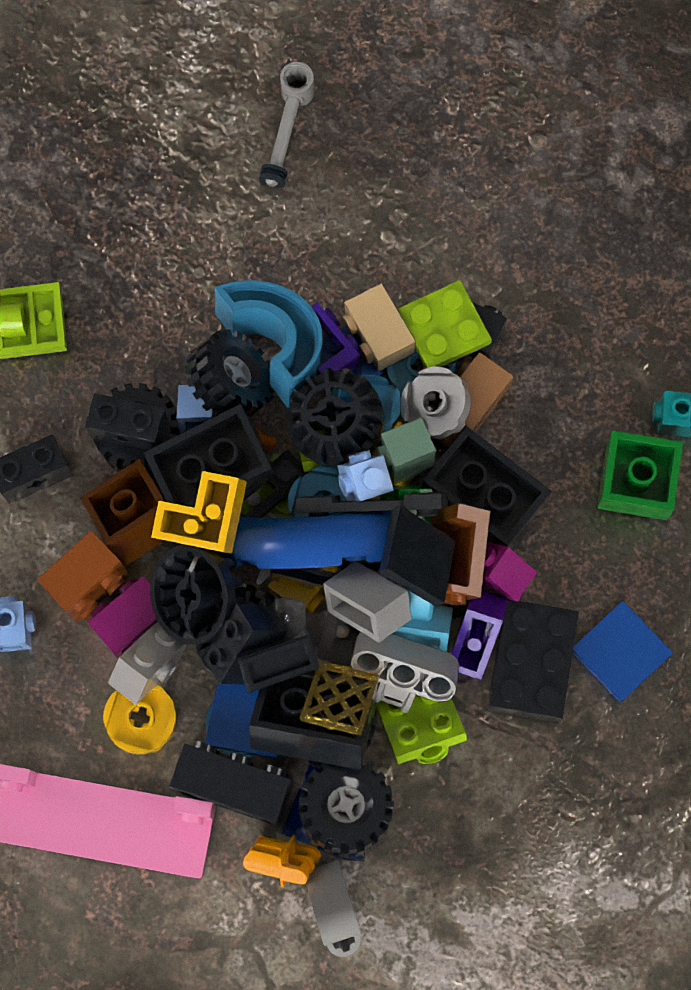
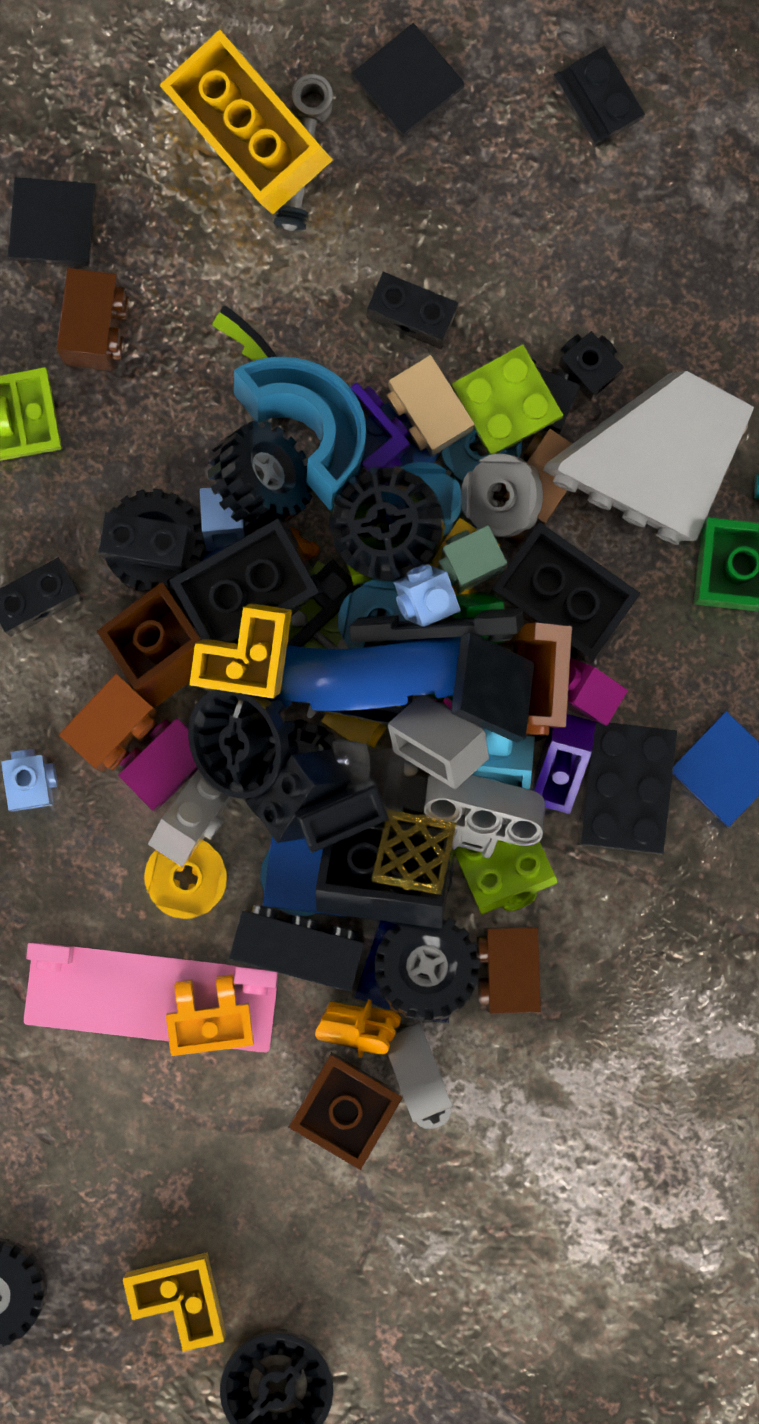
camera: 10 degrees left, 10 degrees up
none -> black tile [8,177,97,266]
none -> reddish brown brick [56,268,130,371]
none -> yellow brick [160,29,333,215]
none -> light orange plate [166,974,254,1056]
none -> lime sticker [212,306,277,361]
none -> reddish brown brick [288,1052,403,1171]
none -> black tile [351,22,465,138]
none -> black brick [367,271,459,350]
none -> reddish brown brick [477,927,541,1014]
none -> light grey slope [543,371,754,545]
none -> black plate [553,46,645,147]
none -> black brick [558,331,624,401]

